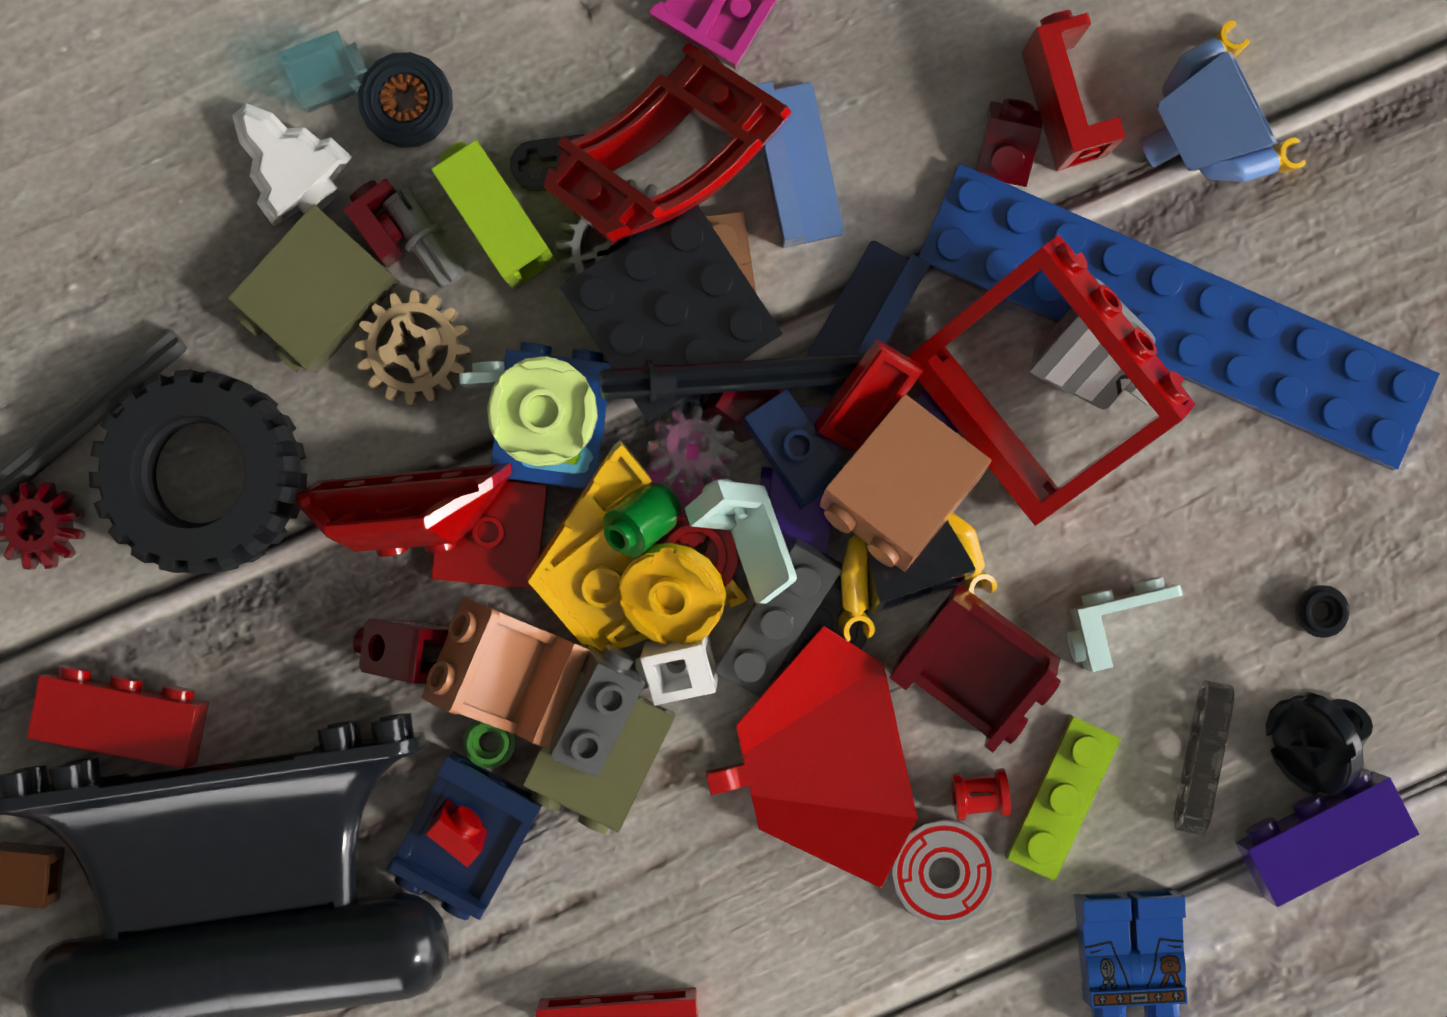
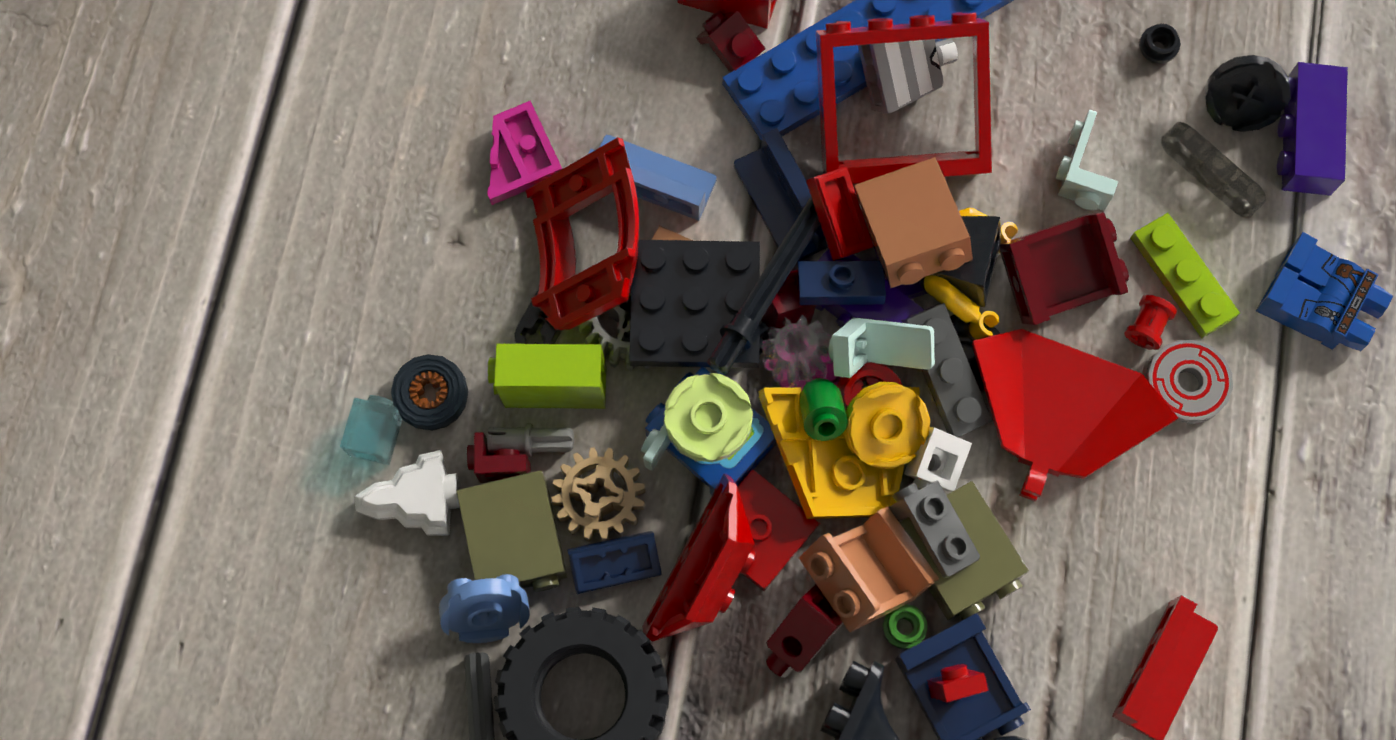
camera: 55 degrees left, 15 degrees down
none -> medium blue plate [439,574,530,643]
none -> dark blue plate [567,531,662,594]

